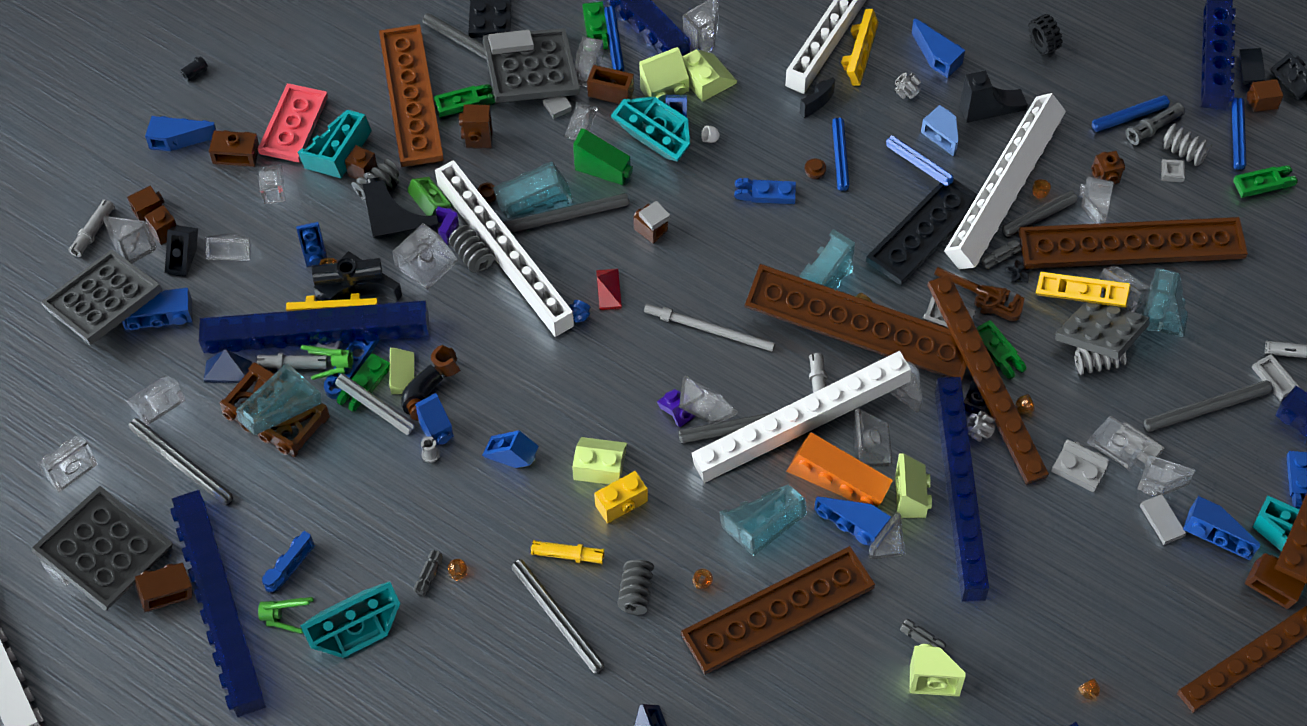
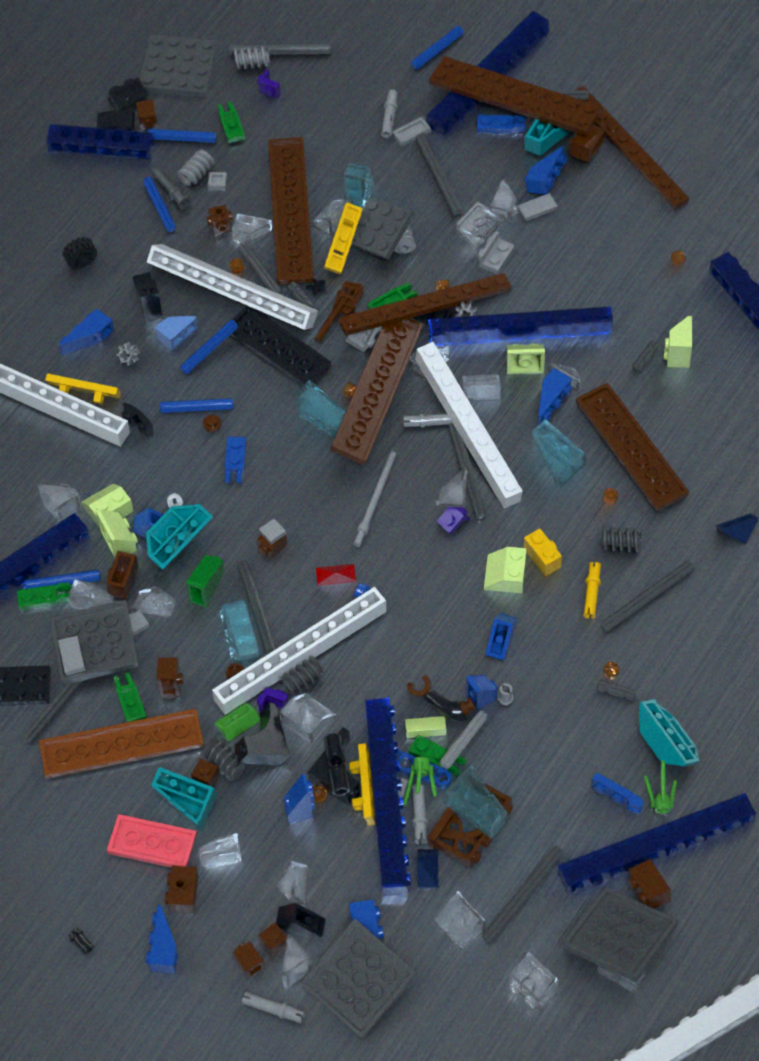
camera: 90 degrees left, 0 degrees up
orange wedge [786,432,893,507] -> none

